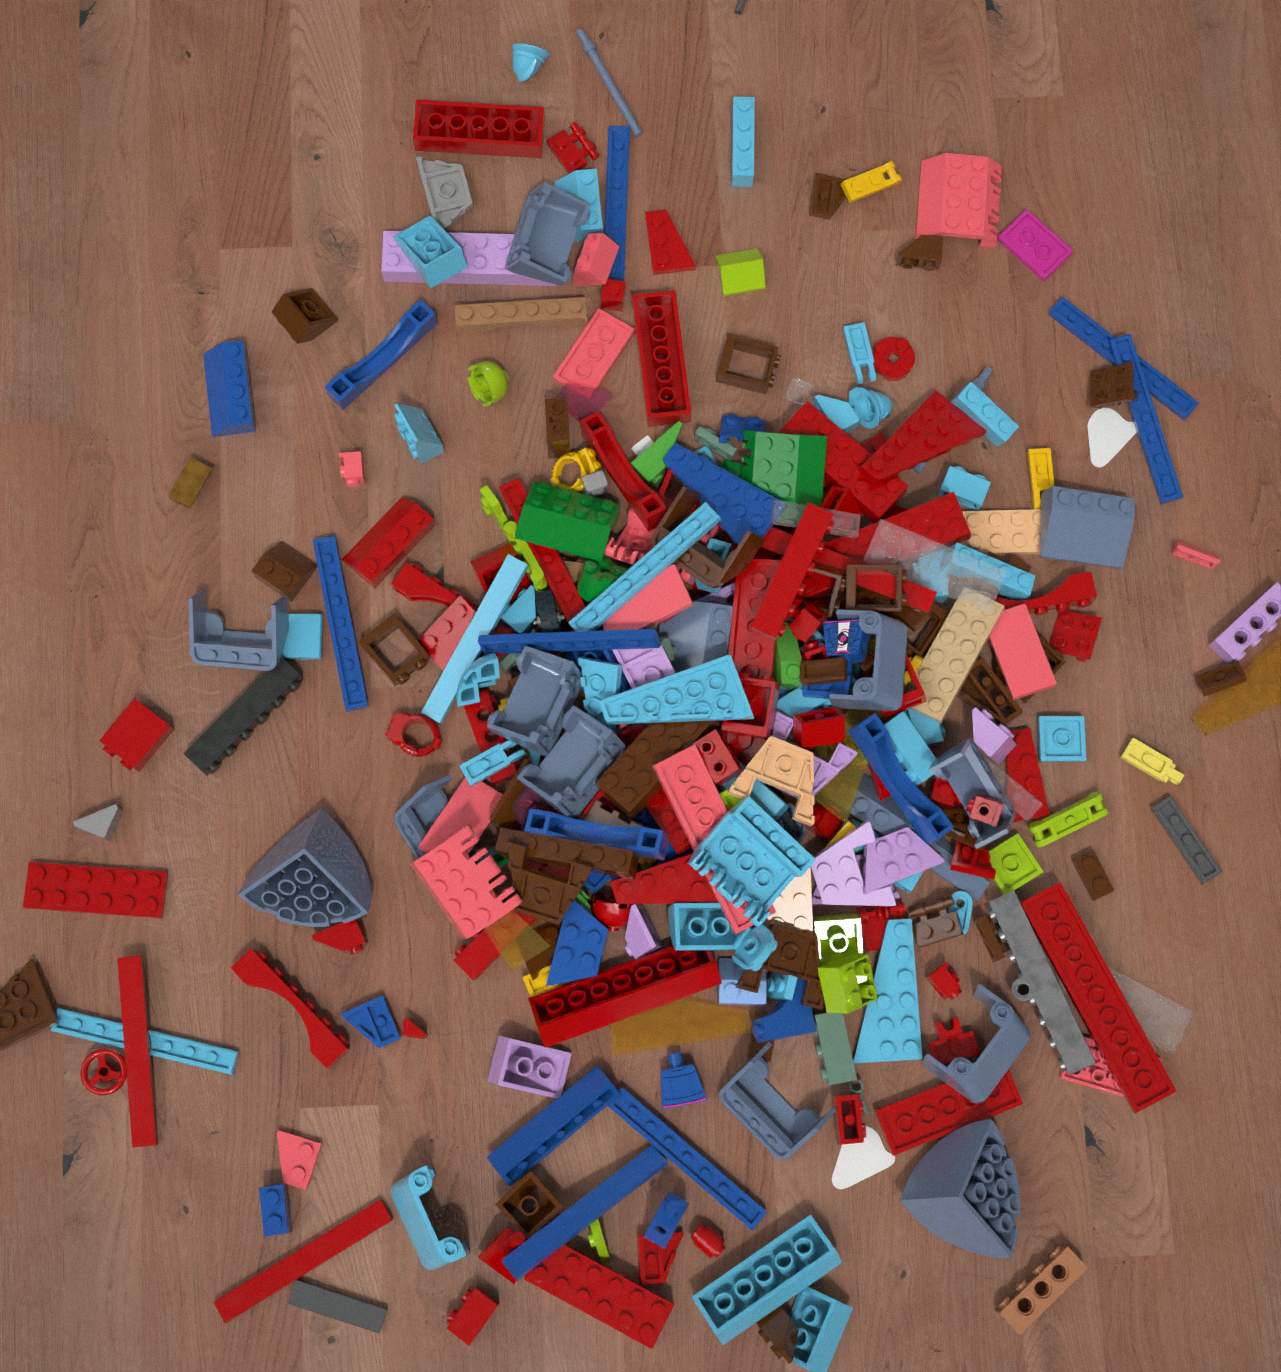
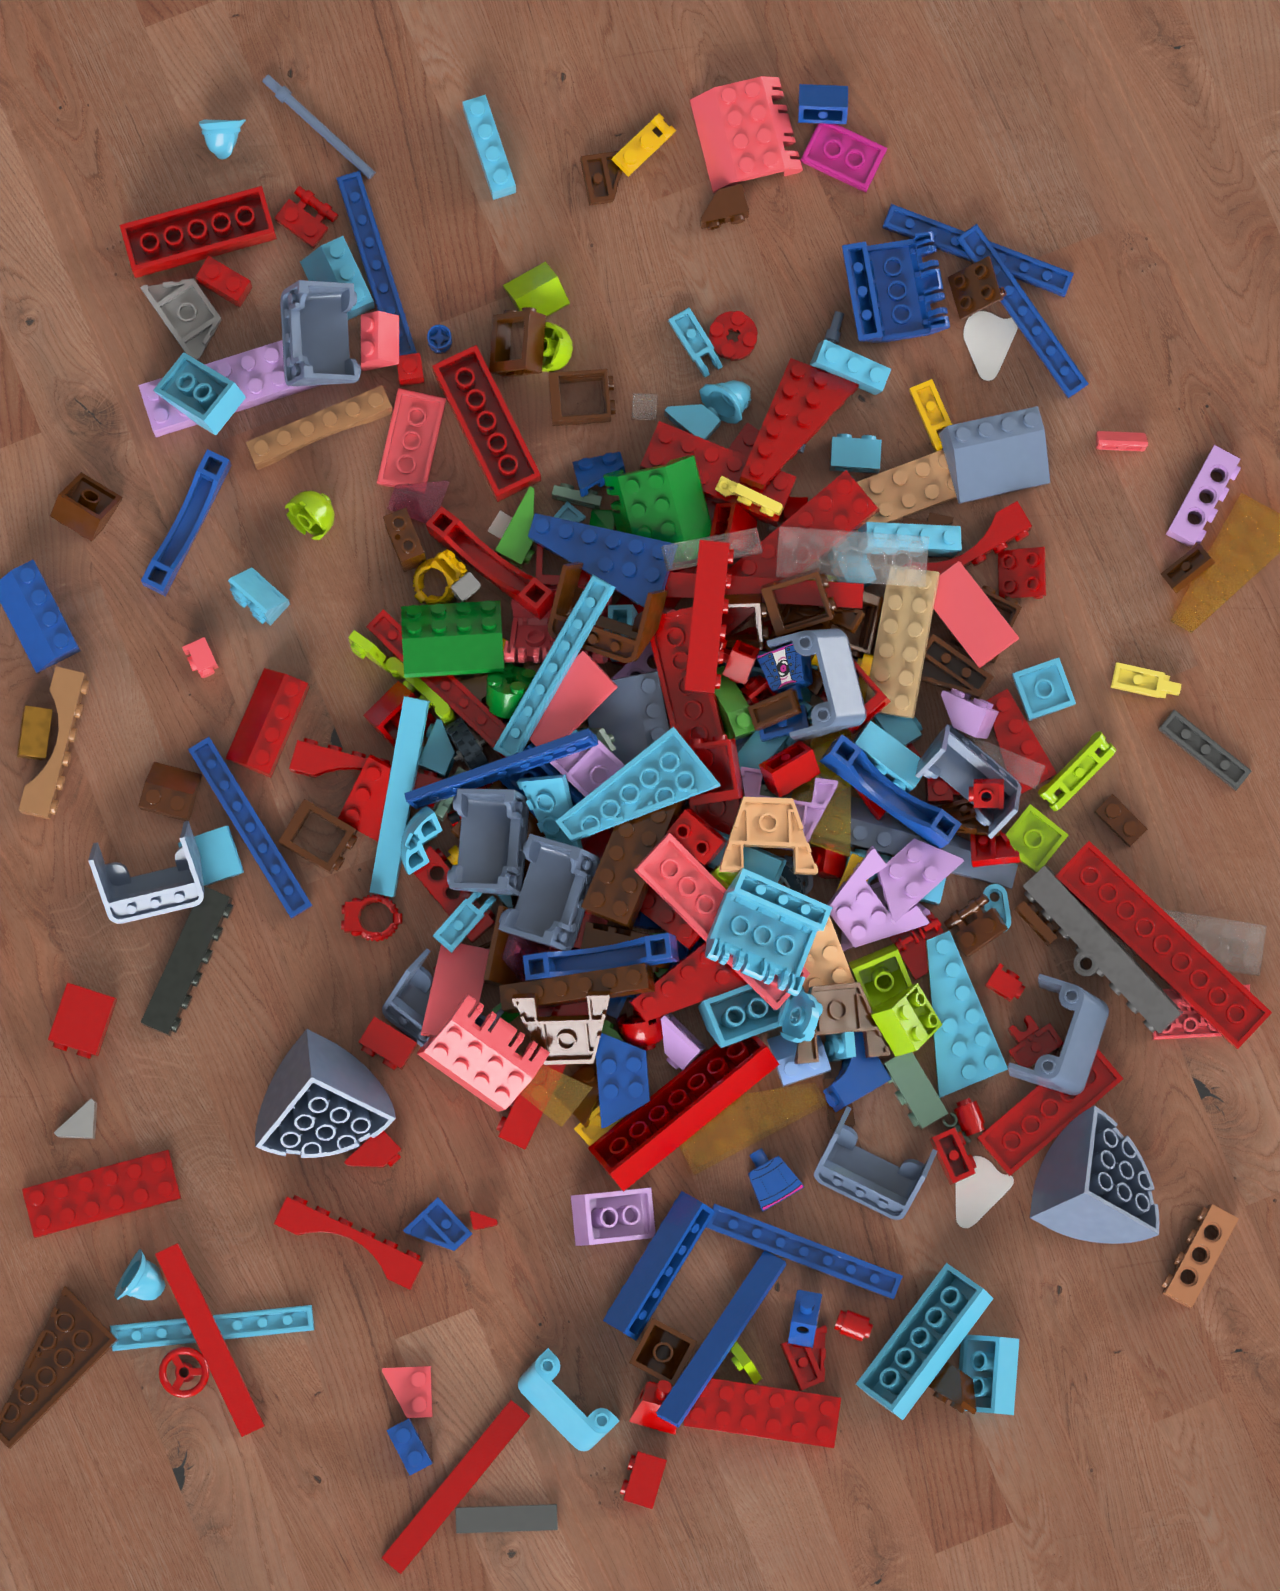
camera: 20 degrees left, 5 degrees up
red wing [645,210,696,275] -> none
none -> medium nougat arch [19,666,90,820]
none -> medium azure piece [114,1249,165,1300]
none -> red brick [196,256,253,308]
none -> red brick [359,1016,418,1071]
none -> blue wheel [427,324,452,354]
none -> reddish brown window [489,307,546,378]
none -> lime cylinder [542,322,573,372]
none -> light yellow hinge [715,476,783,517]
none -> blue brick [798,84,848,124]
none -> blue slope [842,231,950,343]
none -> red brick [953,1097,985,1136]

